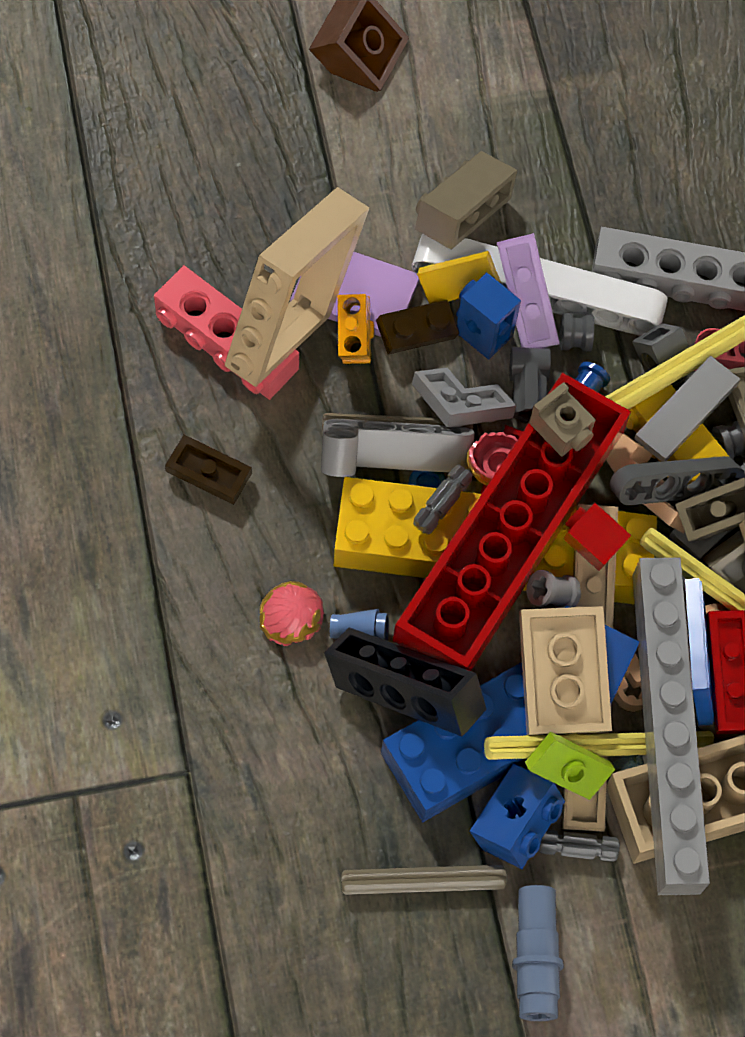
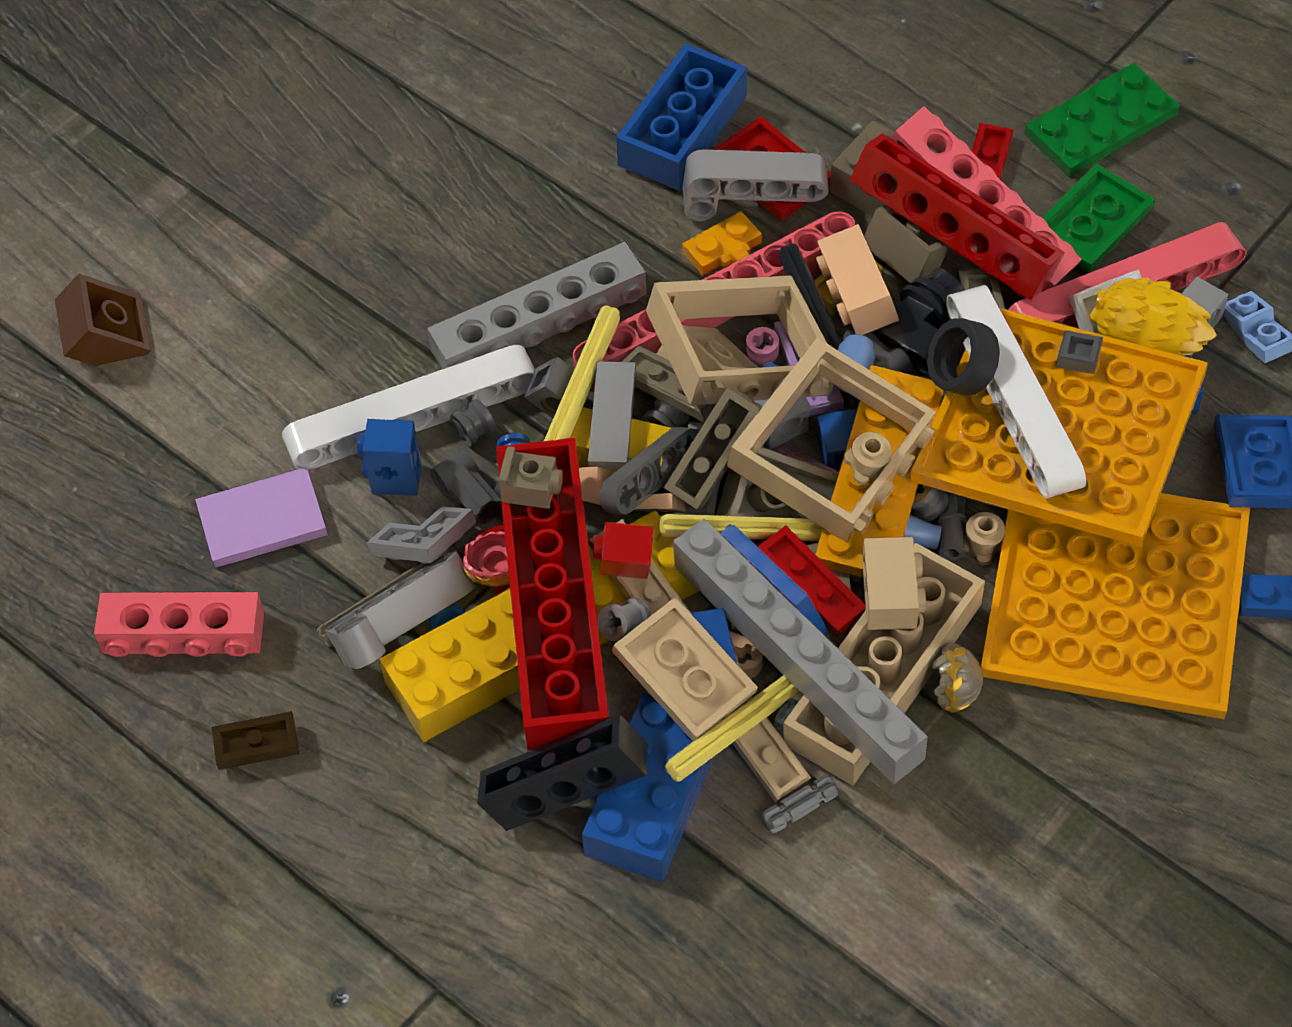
camera: 30 degrees left, 10 degrees down
tan window [224,187,369,387] -> none
coral hair [259,581,324,646] -> none
medium blue cone [330,609,389,641] -> none
light orange piece [337,294,374,364] -> none
dark tan axle [341,865,507,895] -> none
dark brown plate [376,300,459,355] -> none
dark grey axle [413,465,473,534] -> none
dark tan brick [415,151,518,250] -> none
yellow tile [417,251,501,304] -> none
blue brick [470,764,565,869] -> none
lavender tile [497,233,560,348] -> none
sand blue piece [512,885,564,1021] -> none
lime plate [525,731,615,800] -> none

